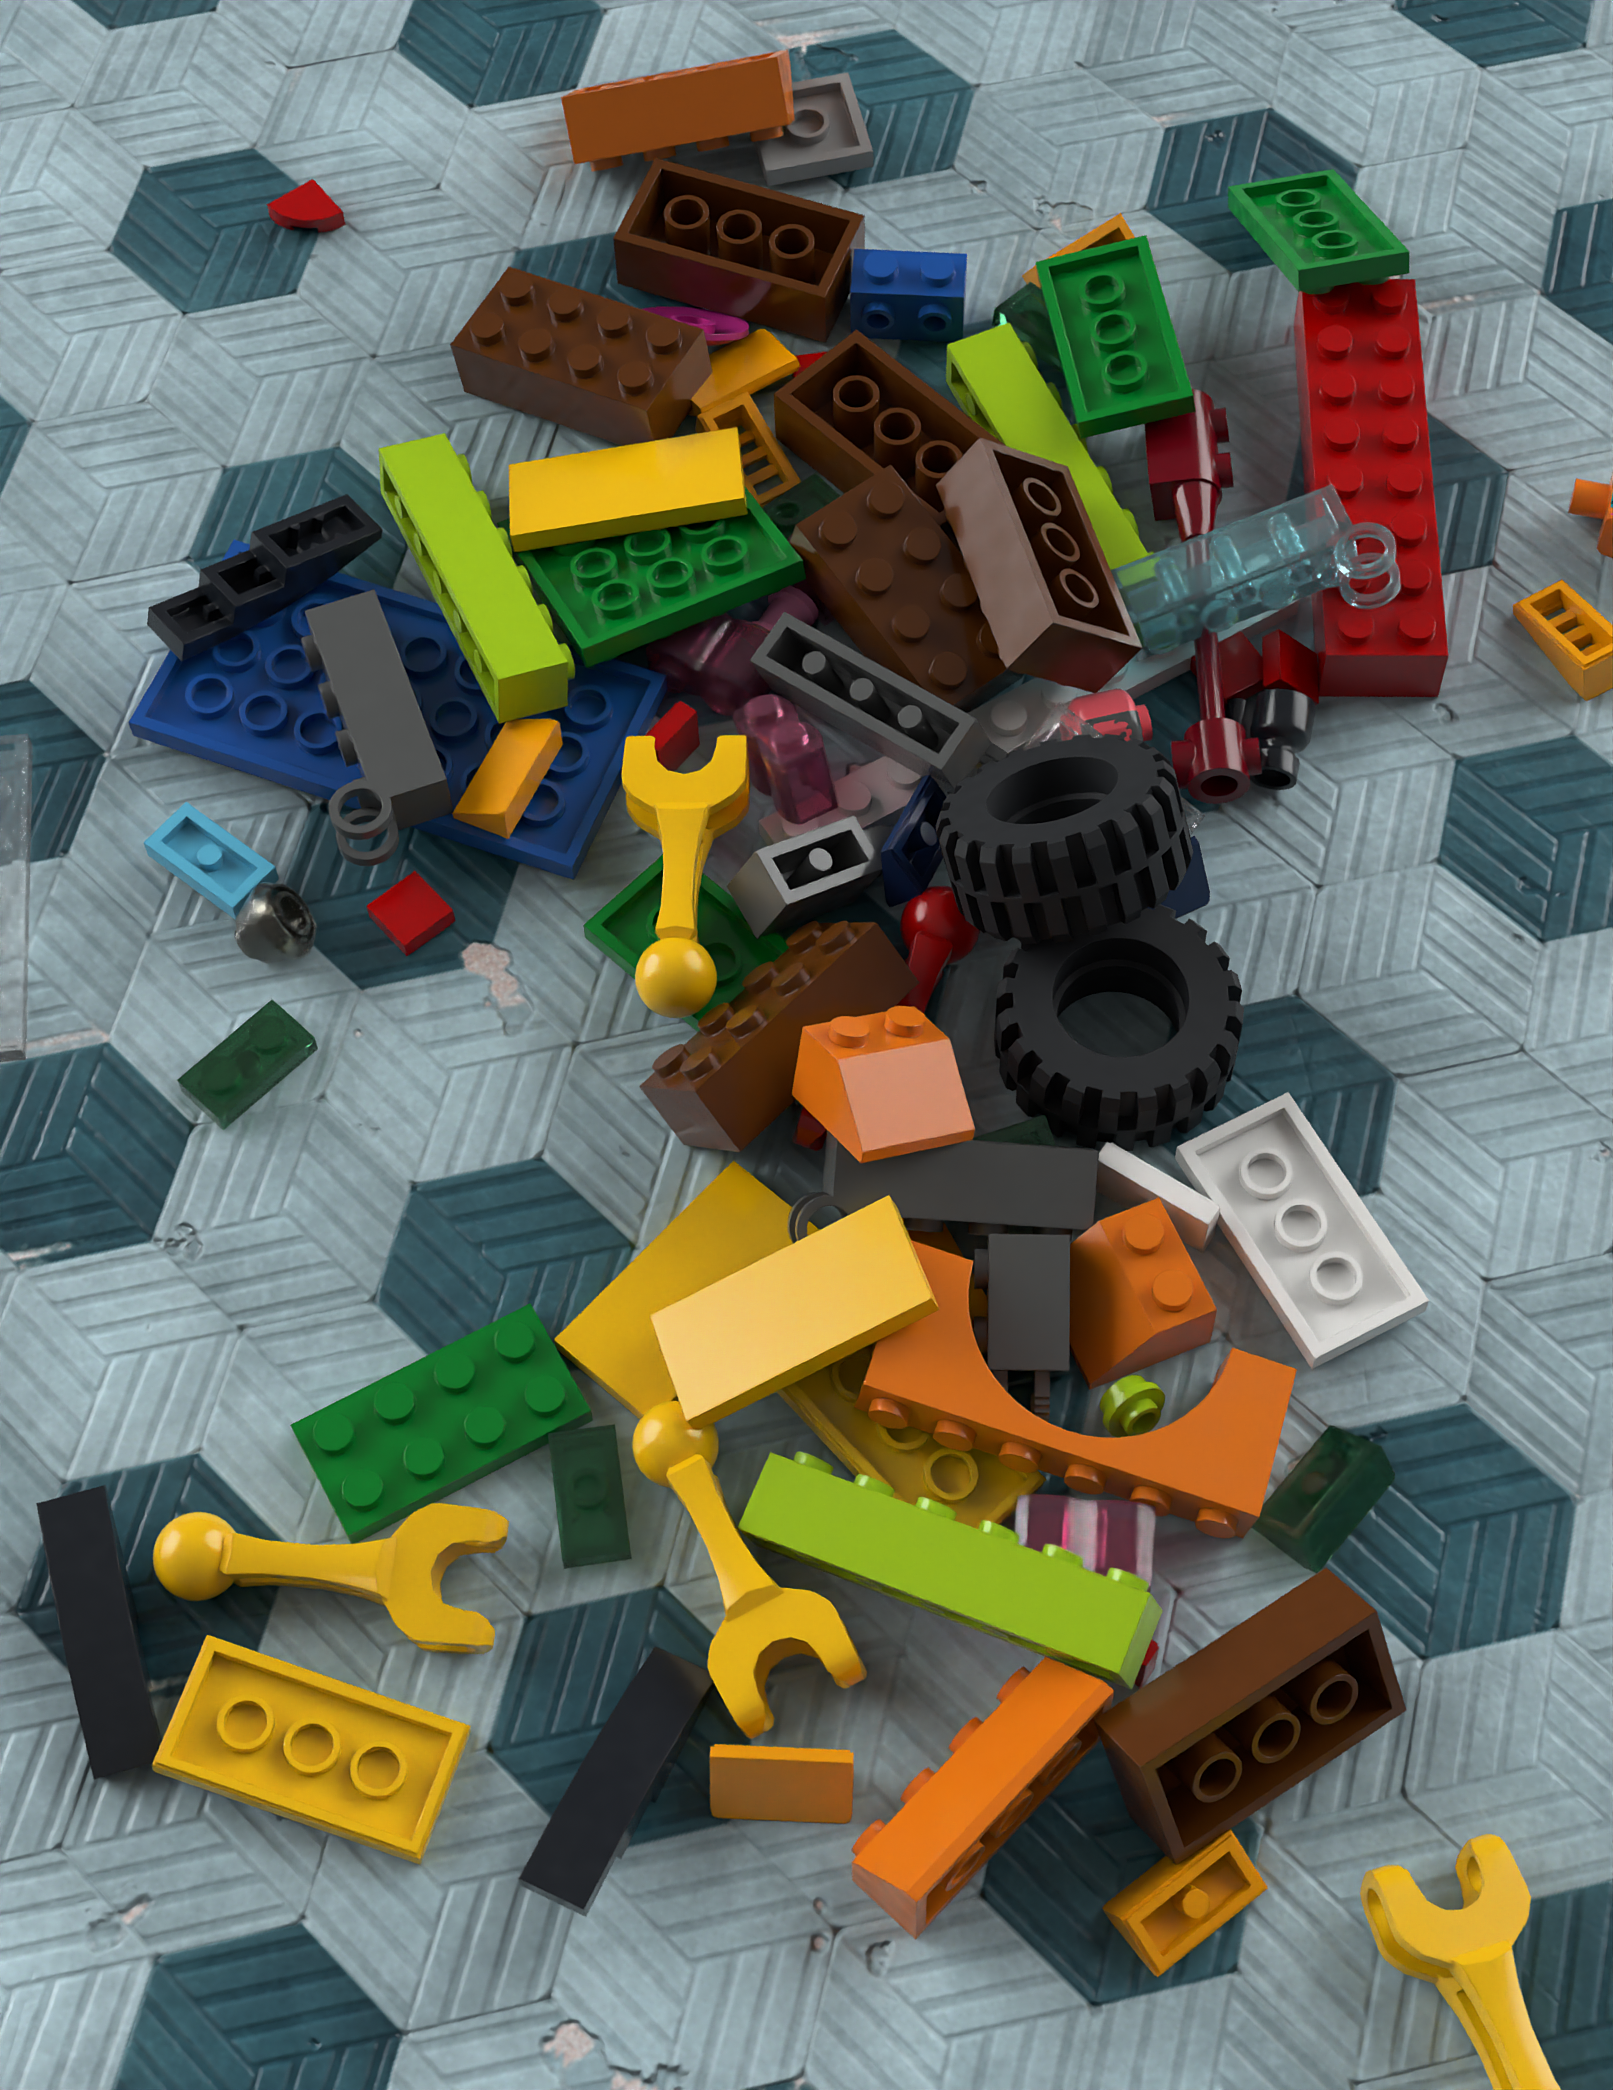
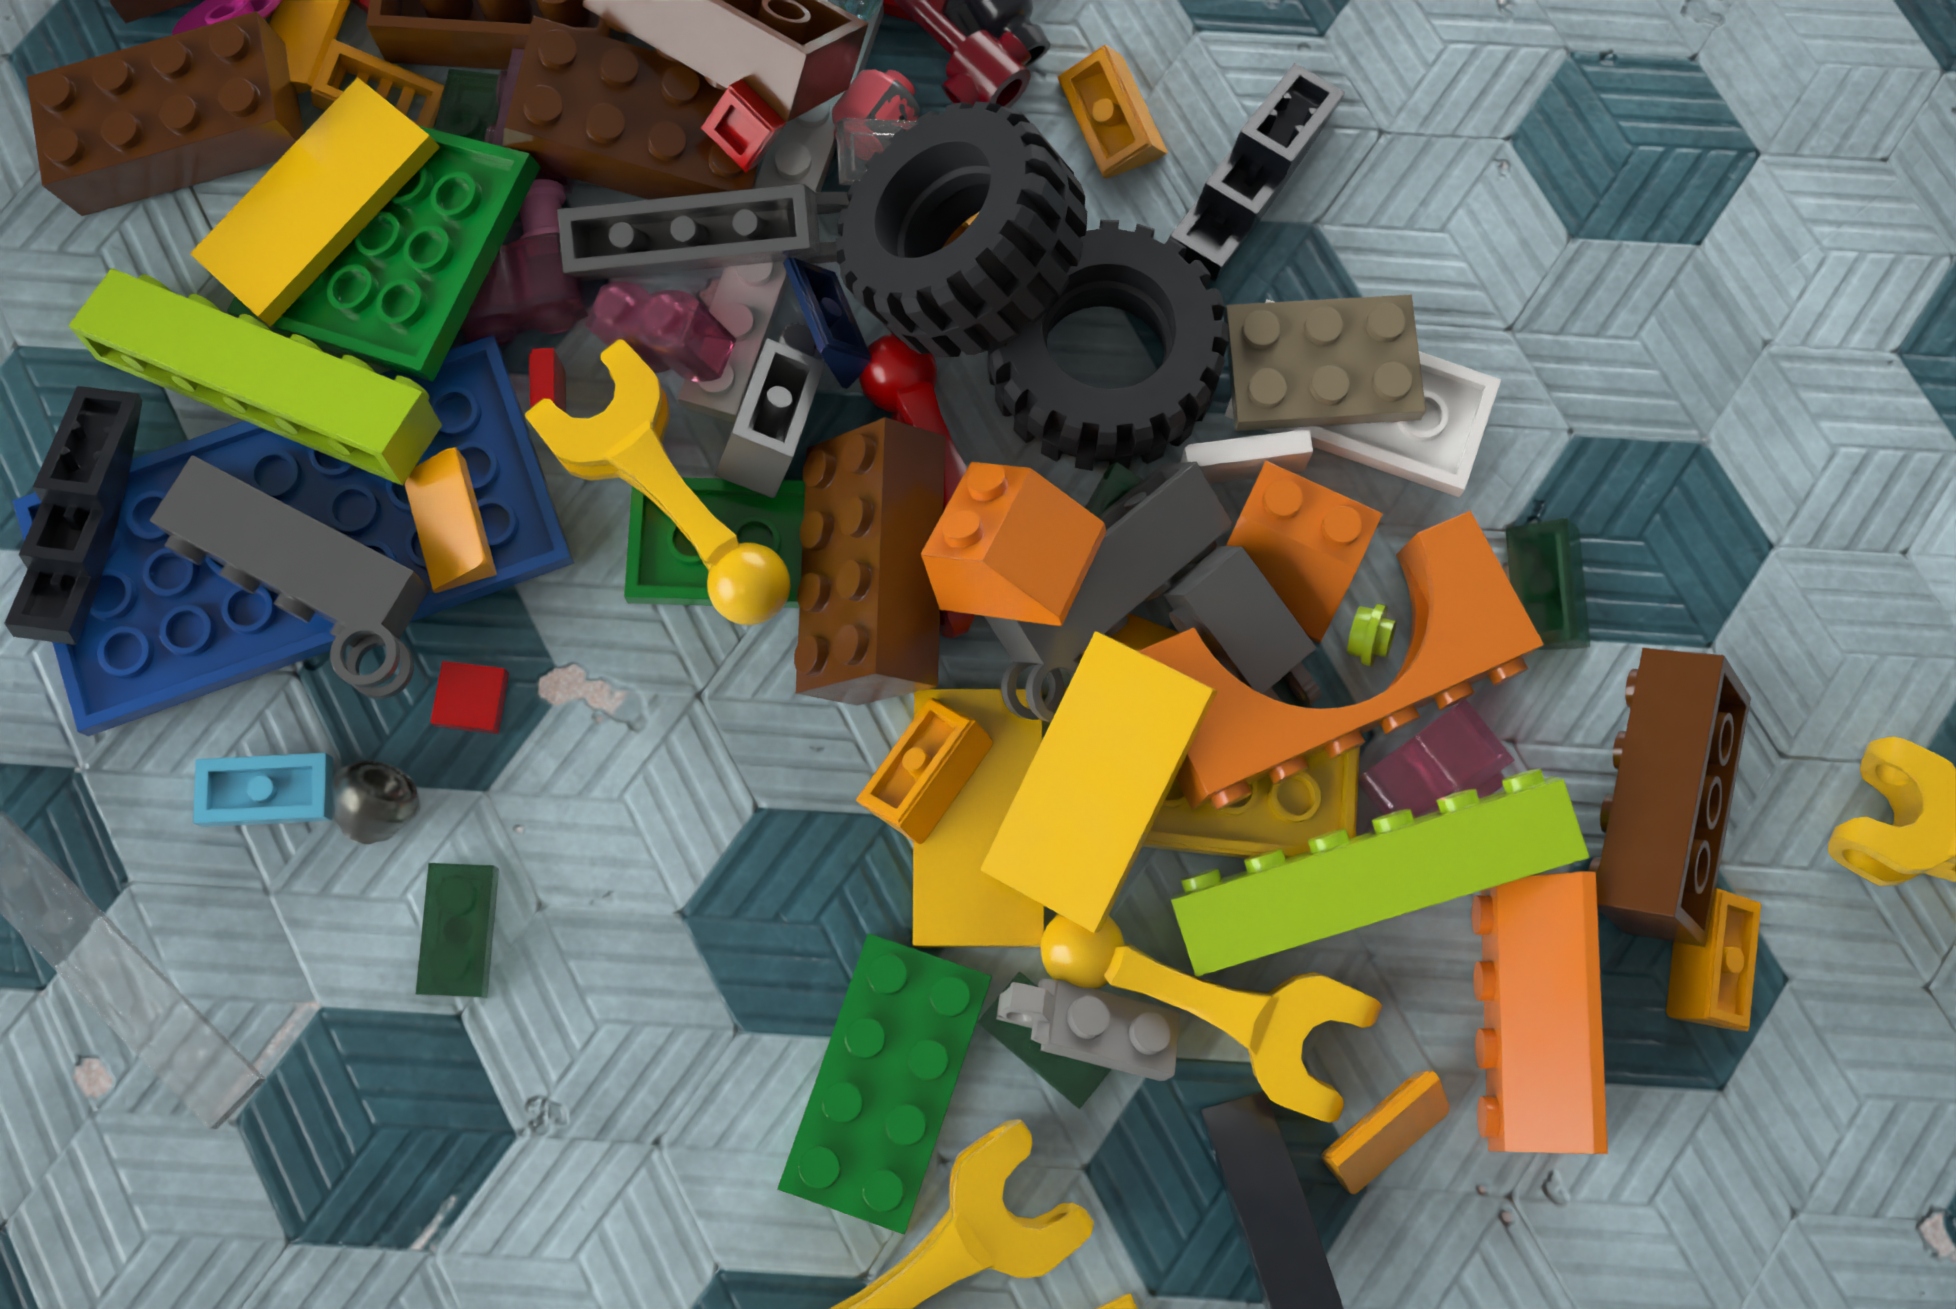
camera: 45 degrees left, 15 degrees up
none -> red tile [701,79,787,172]
none -> light orange slope [856,696,993,844]
none -> light grey hinge [996,979,1181,1081]
none -> light orange slope [1057,44,1168,179]
none -> black slope [1169,63,1345,282]
none -> dark tan plate [1224,294,1426,431]

